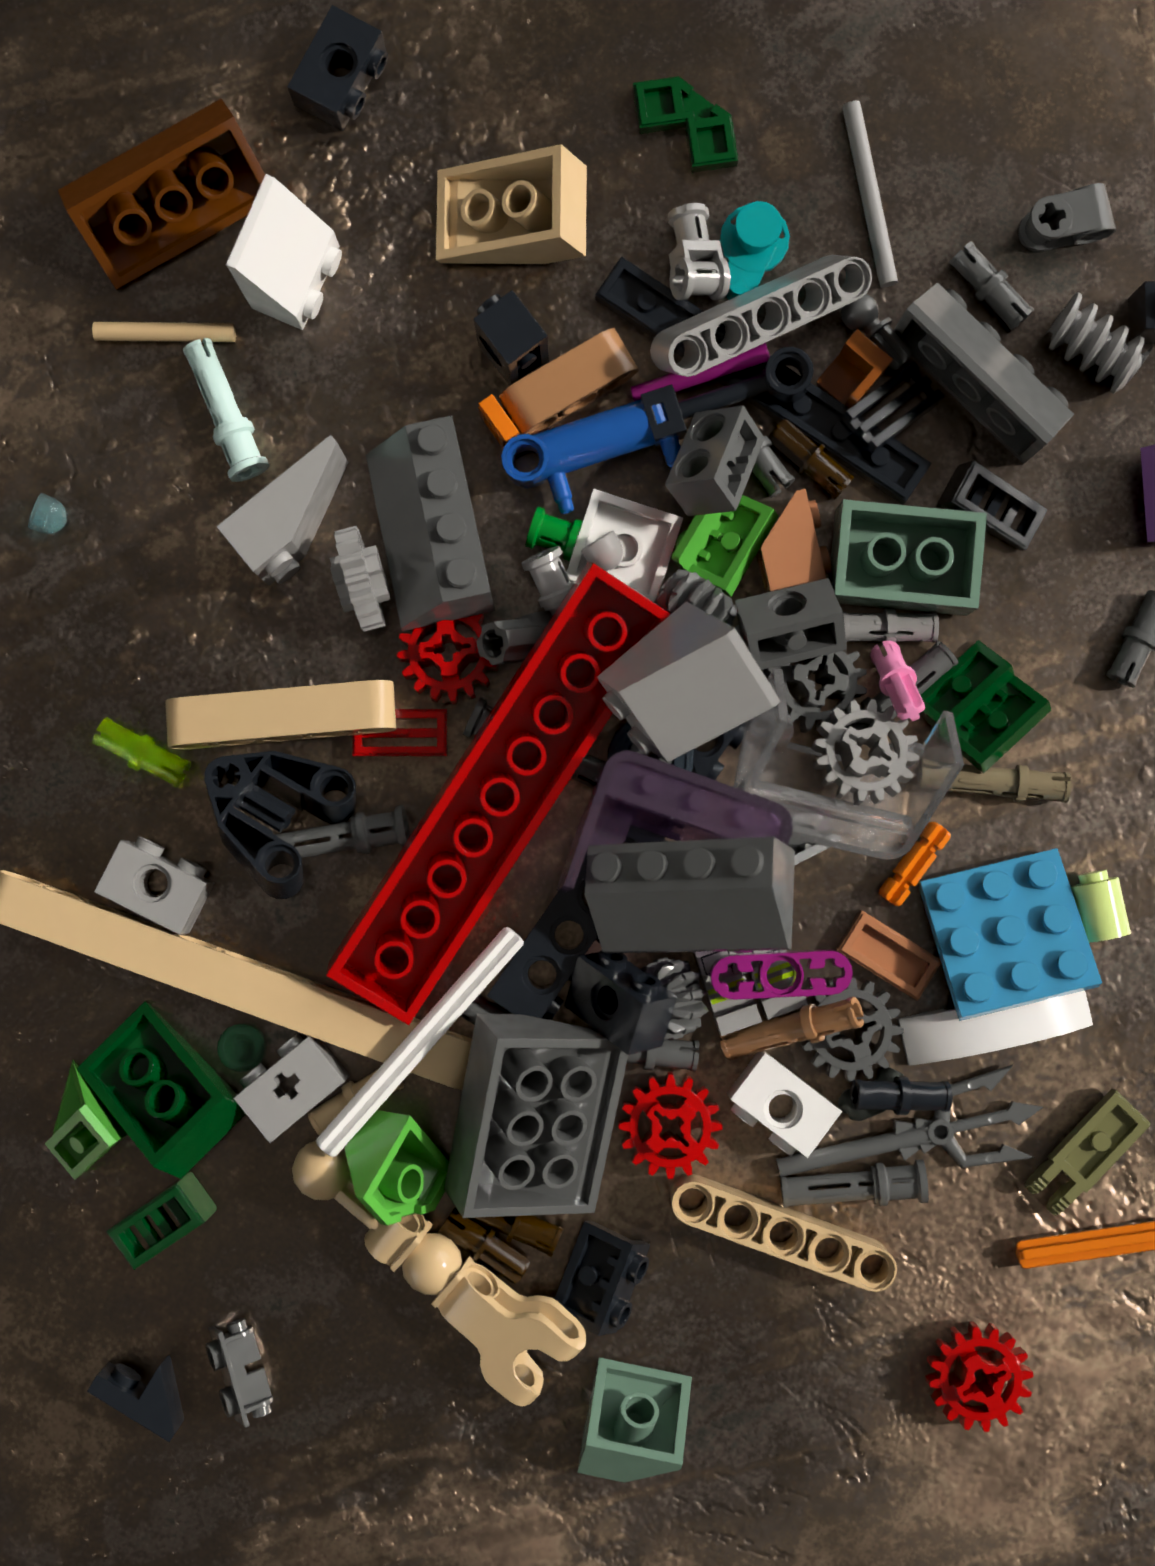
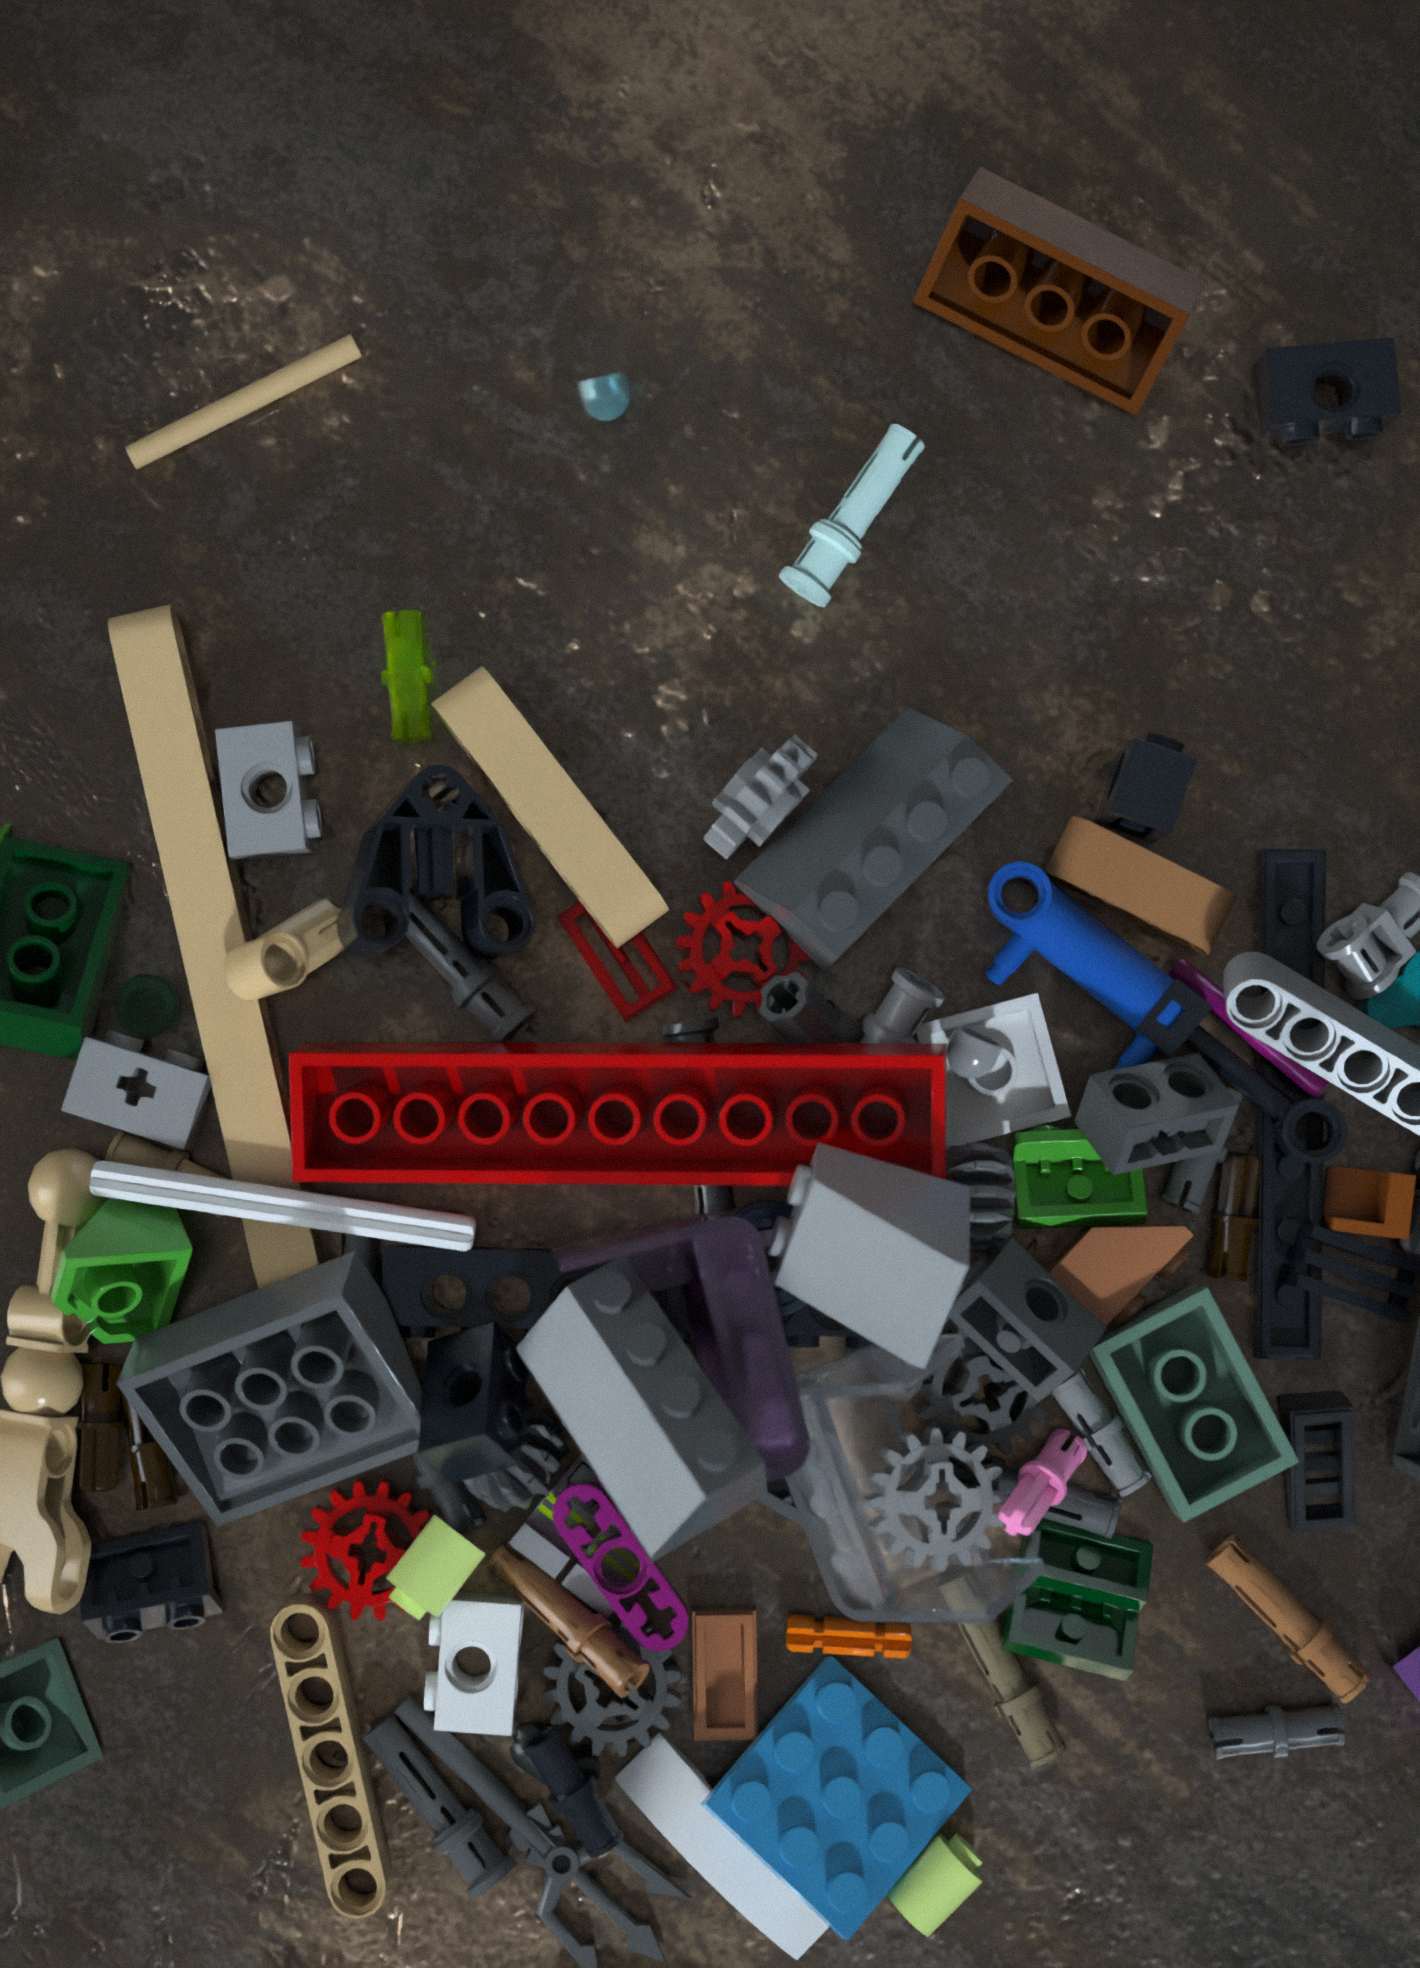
camera: 60 degrees right, 0 degrees up
tan bar [92,322,236,342] -> none
light grey slope [216,435,349,586] -> none
white slope [226,174,342,330] -> none
tan slope [436,144,587,264] -> none
orange tile [478,394,520,448] -> none
green bush [525,506,583,561] -> none
none -> tan piece [224,898,346,1001]
none -> yellowish green brick [386,1515,486,1621]
none -> medium nougat pin [1205,1534,1372,1704]

